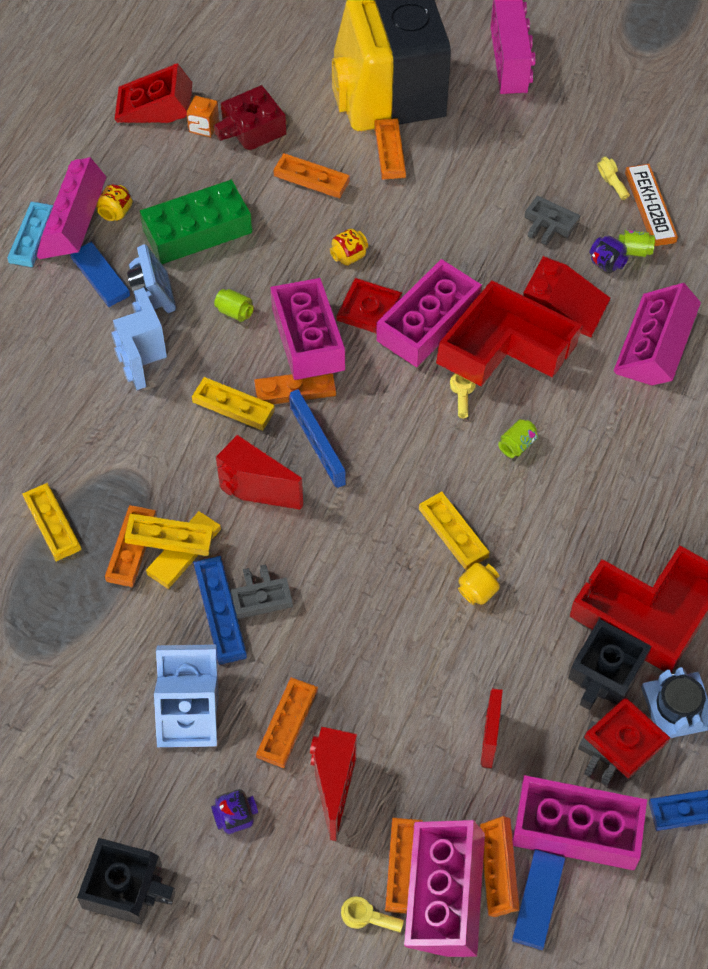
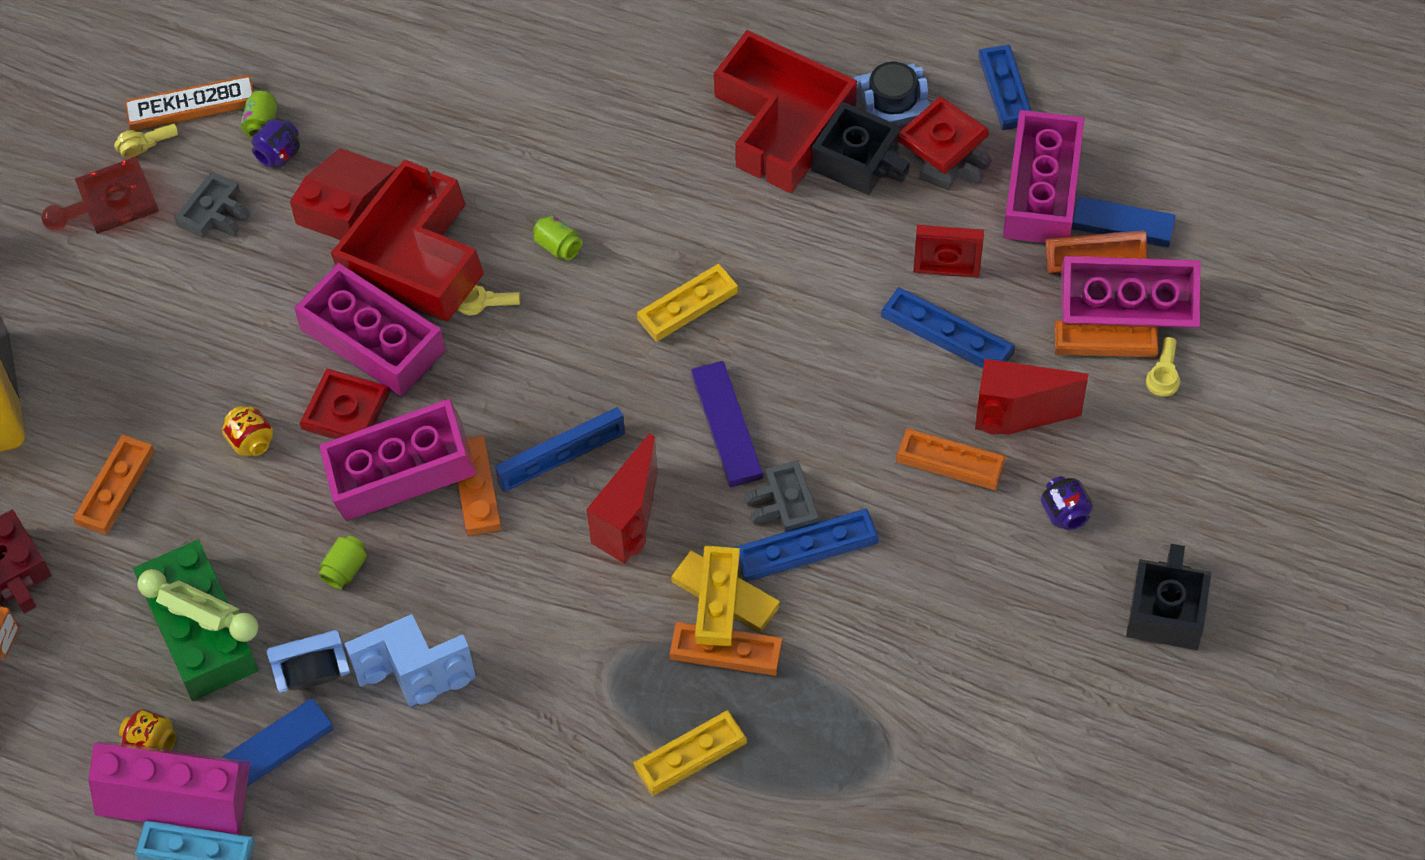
camera: 90 degrees left, 0 degrees up
light blue bracket [154,645,219,747] -> none
yellow plate [192,377,275,431] -> none
orange plate [374,119,406,180] -> none
yellow head [458,563,500,605] -> none
dark pink slope [613,283,701,386] -> none
none -> clear red plate [41,157,159,234]
none -> yellowish green plate [137,569,258,642]
none -> dark purple tile [691,361,763,487]
none -> blue tile [881,287,1015,368]

